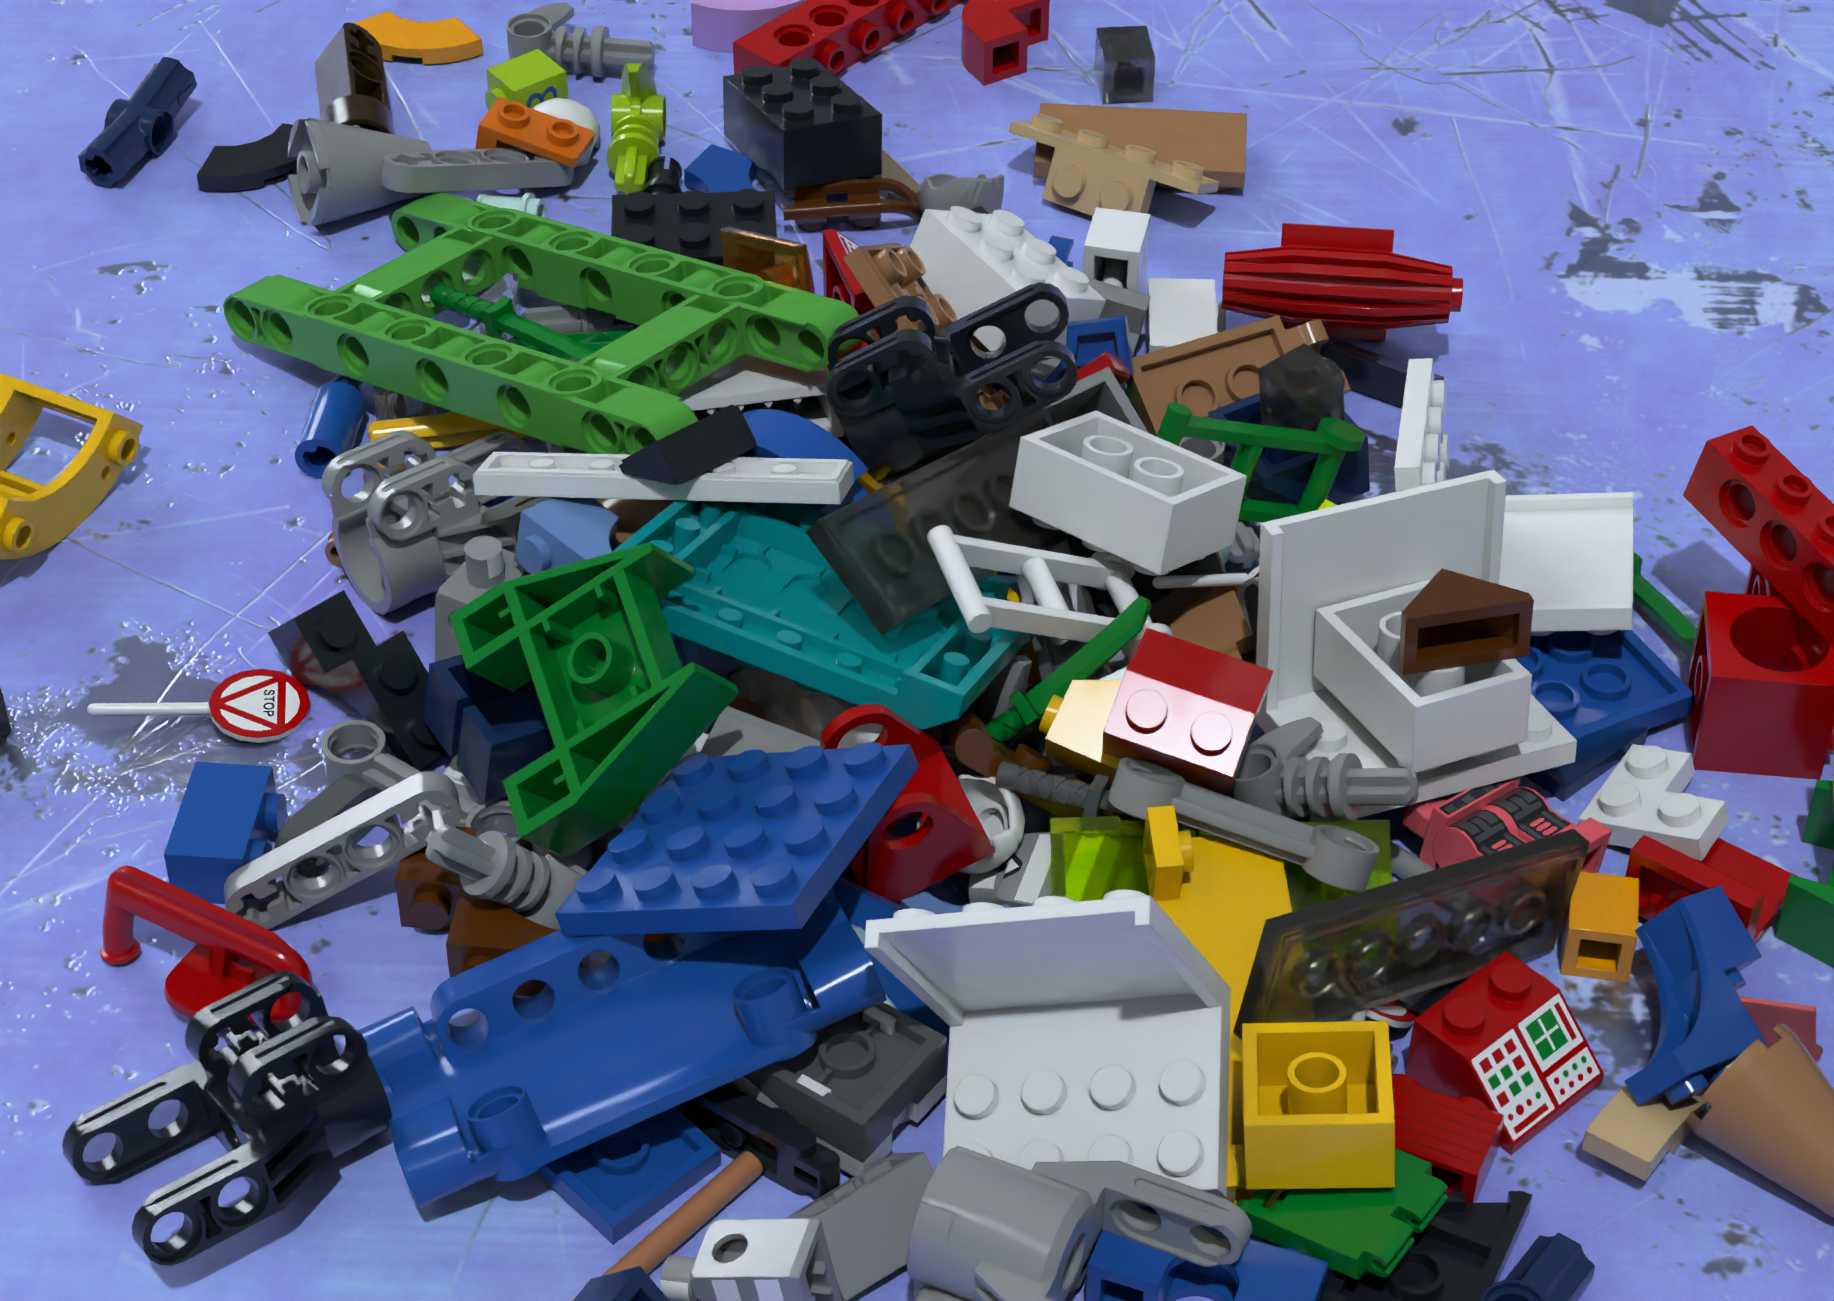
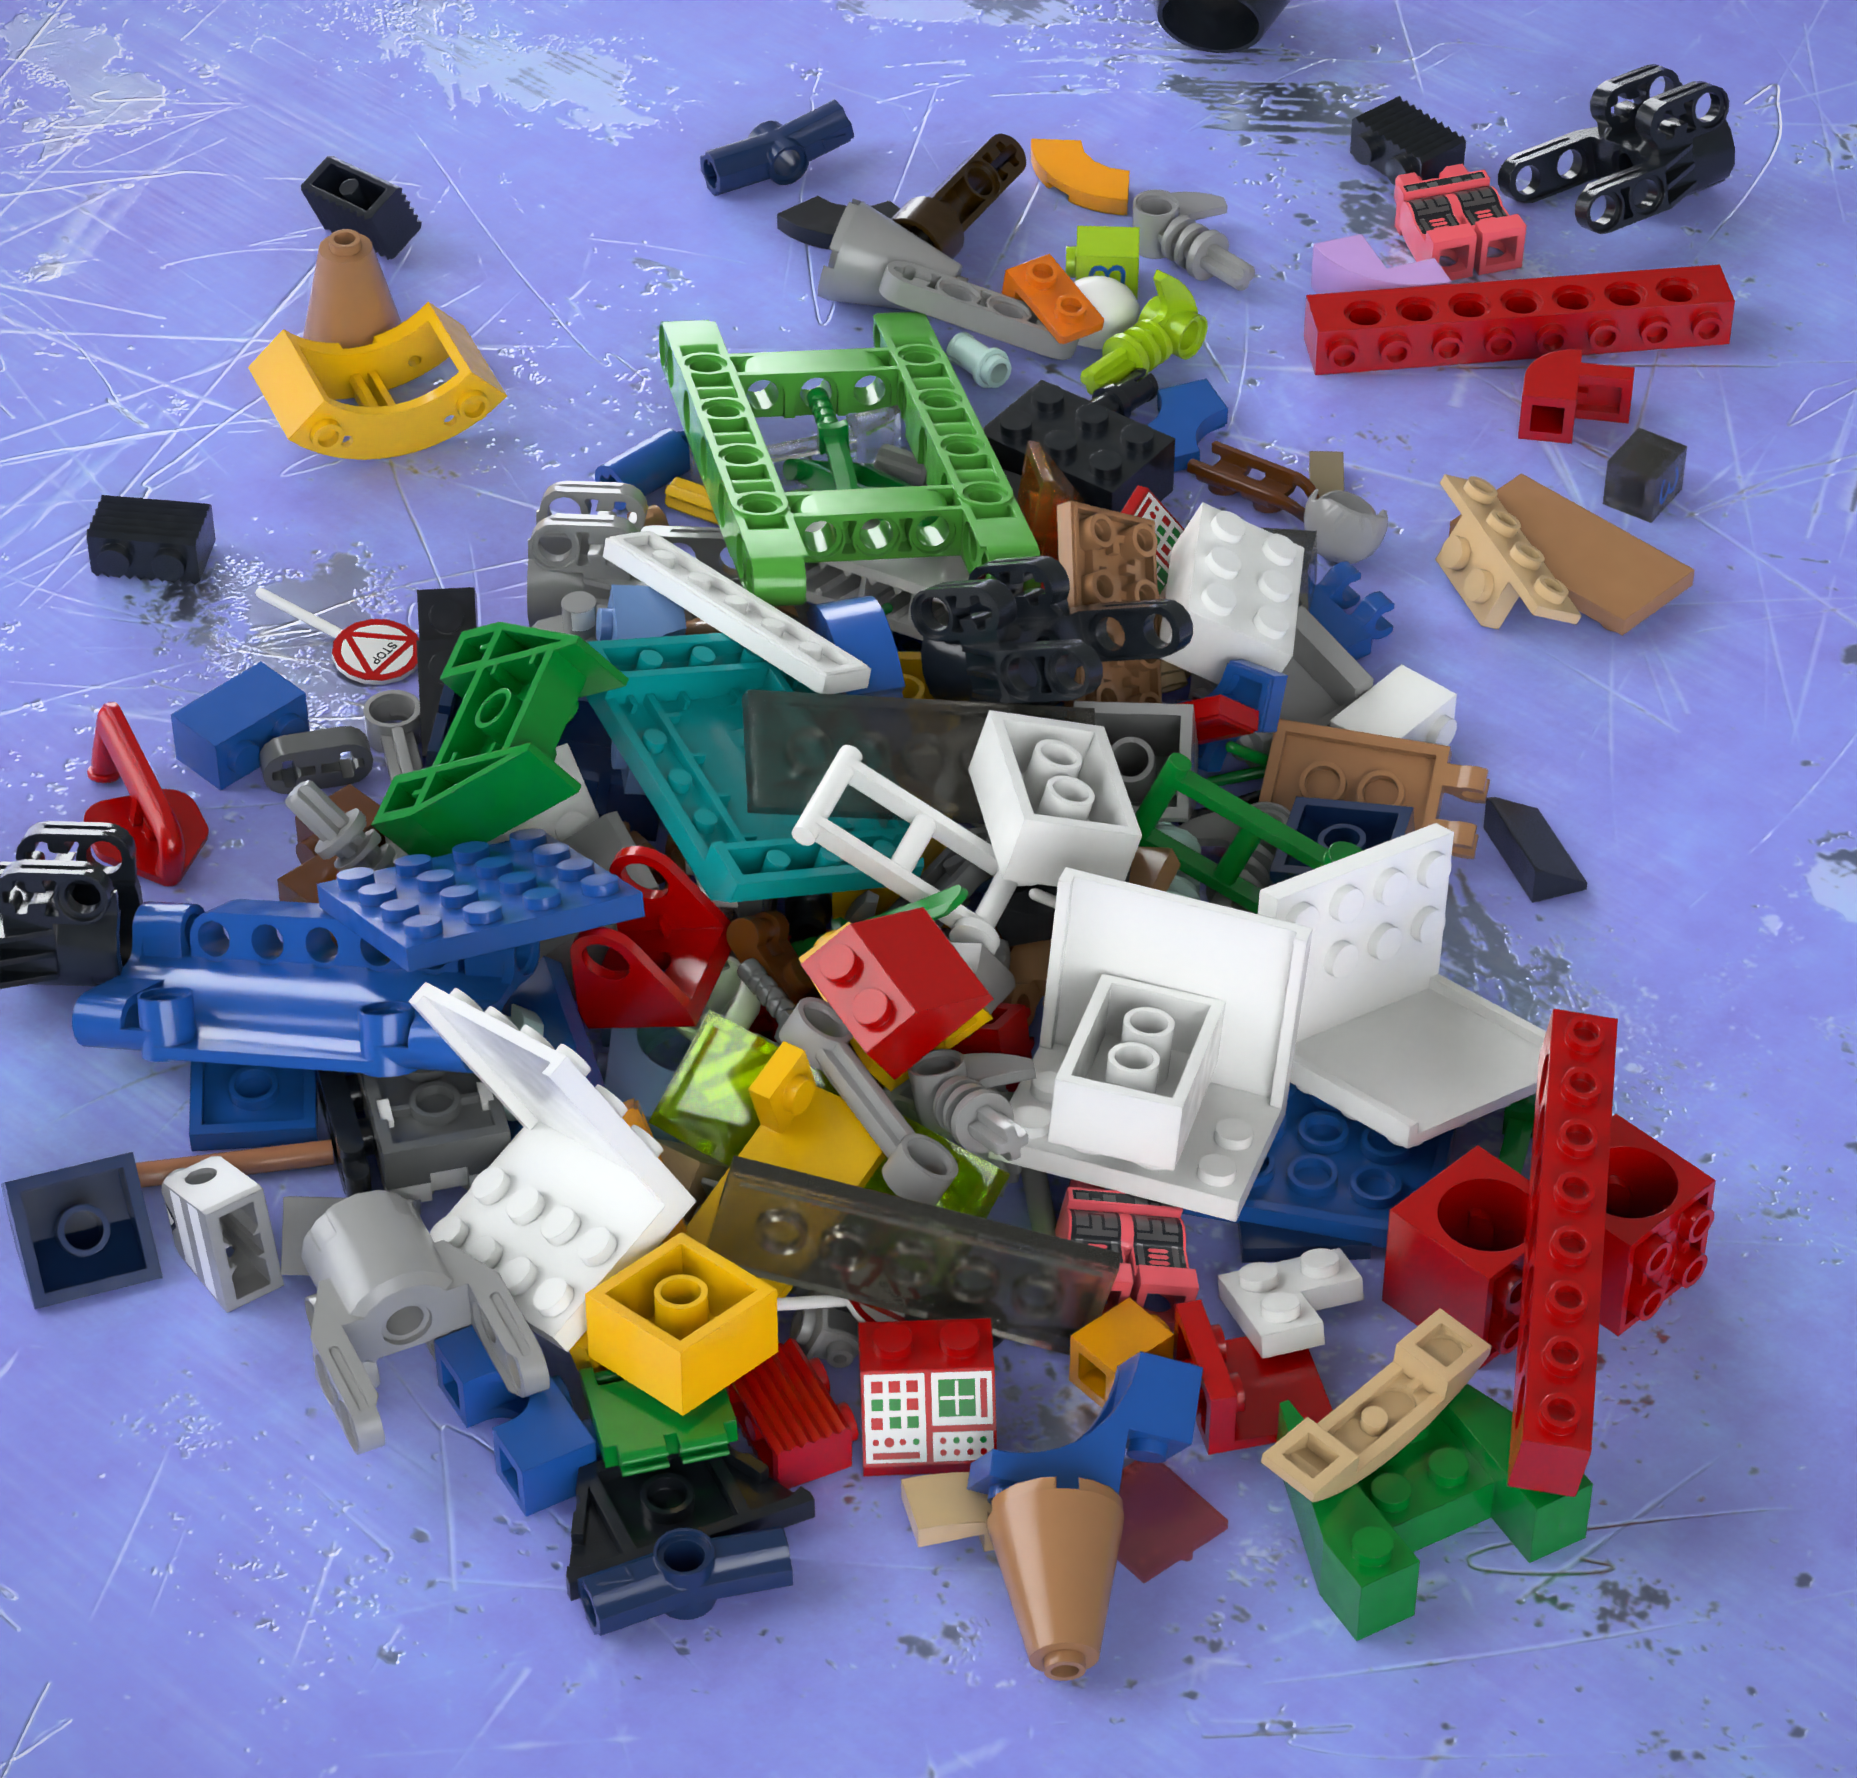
camera: 40 degrees right, 0 degrees up
light grey beam [224,771,461,929] -> none
black slope [619,405,757,485] -> none
black brick [723,58,882,190] -> none
brick [1083,207,1151,295] -> none
red plate [1221,223,1463,341] -> none
clear smoke brick [1258,343,1345,452] -> none
reddish brown slope [1398,568,1534,675] -> none

